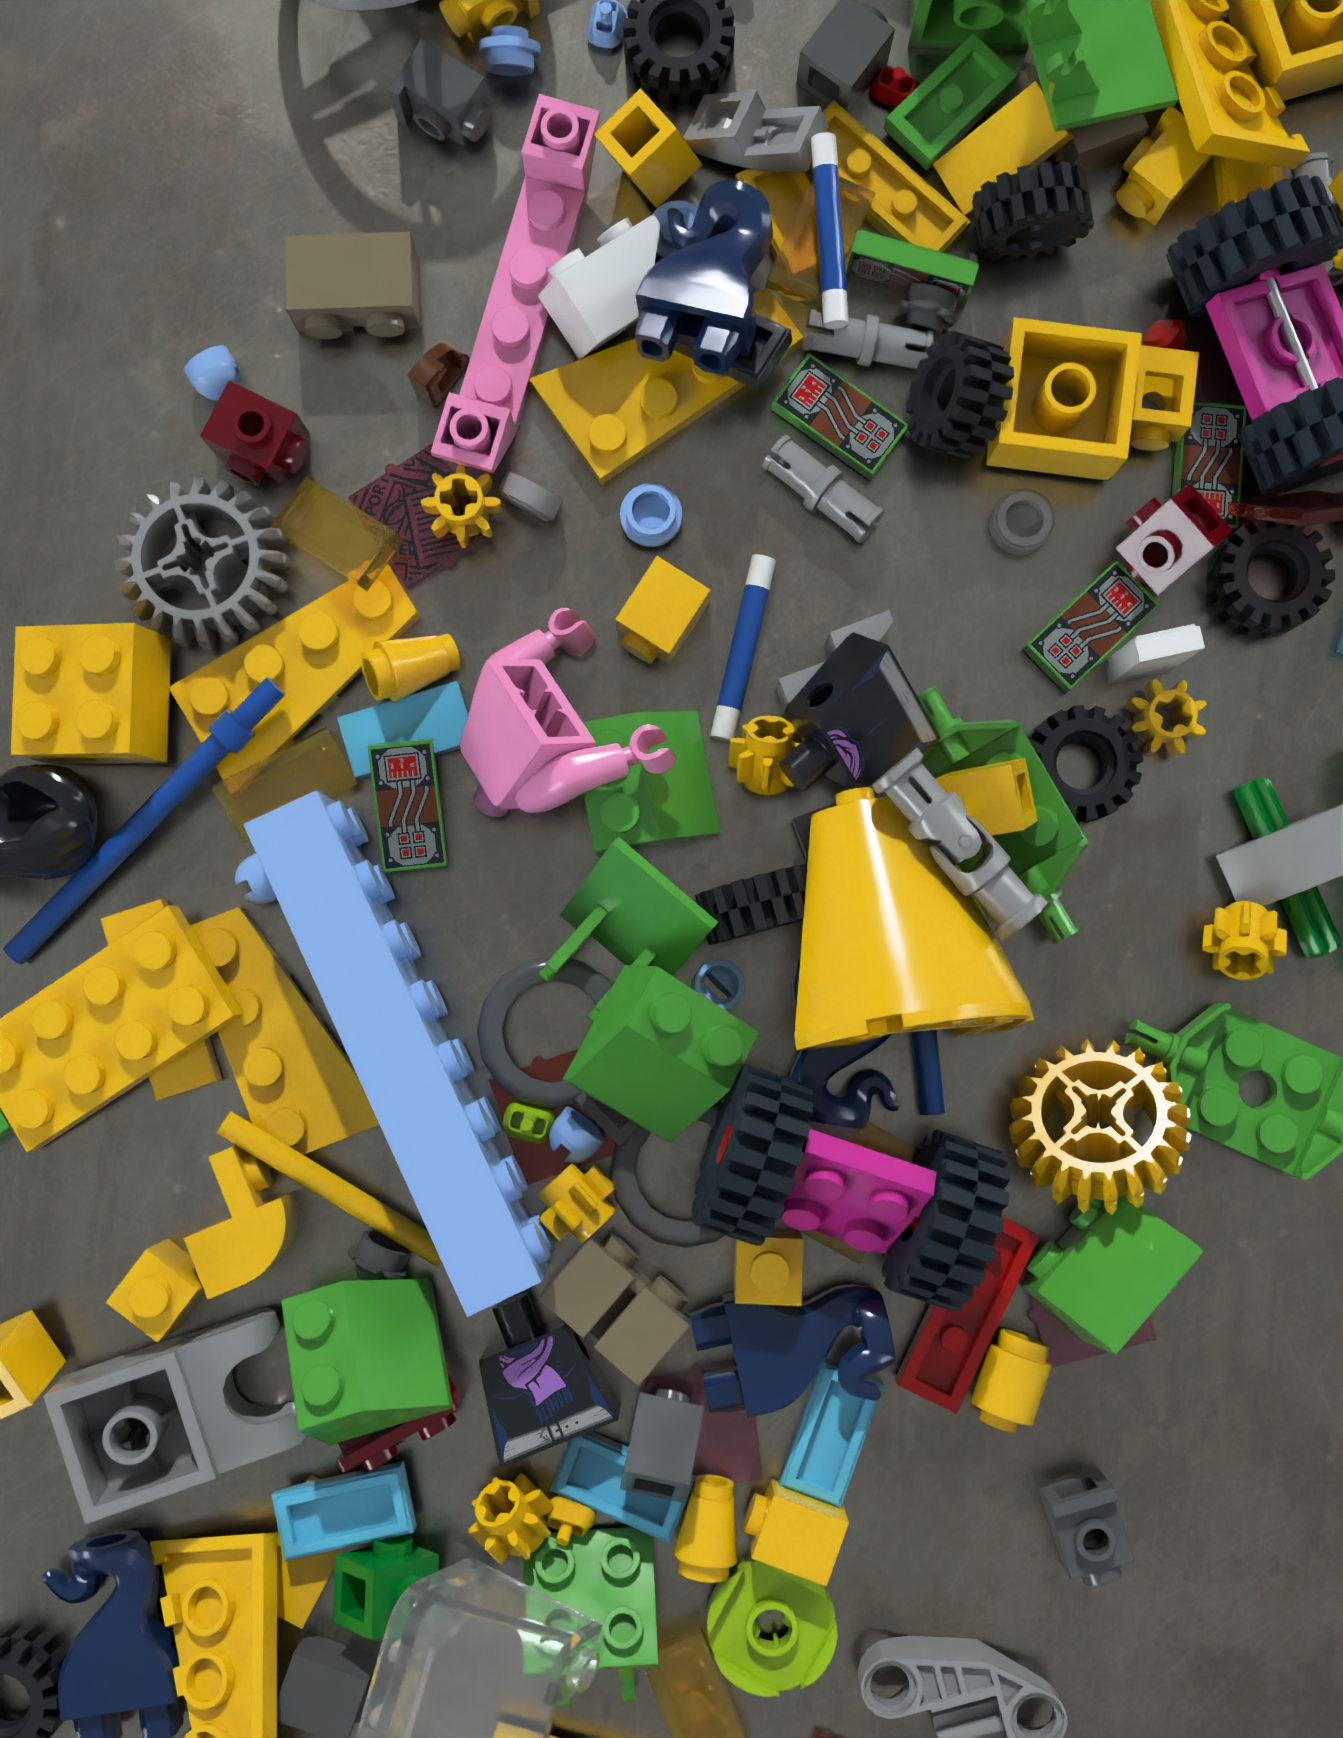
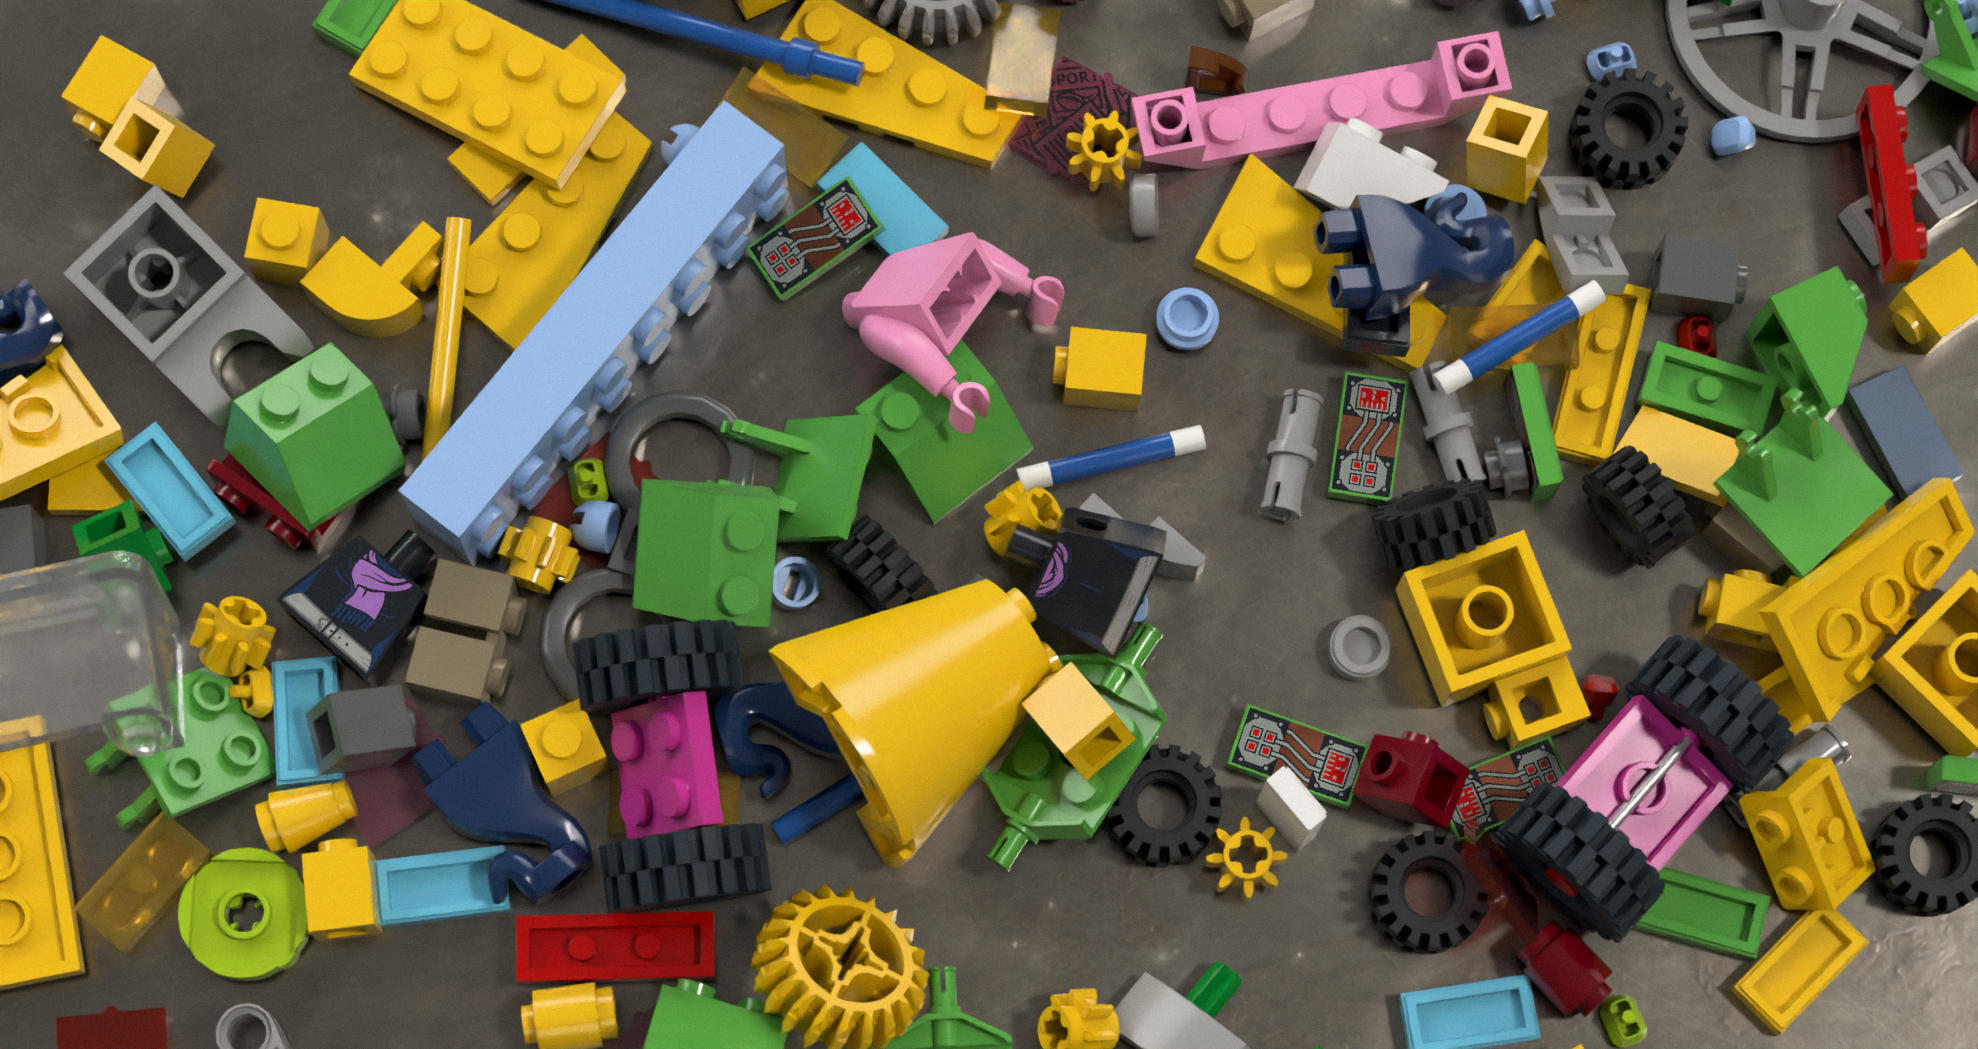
camera: 55 degrees right, 10 degrees down
yellow cone [361,633,460,703] -> none
light grey piece [871,748,1048,940] -> none

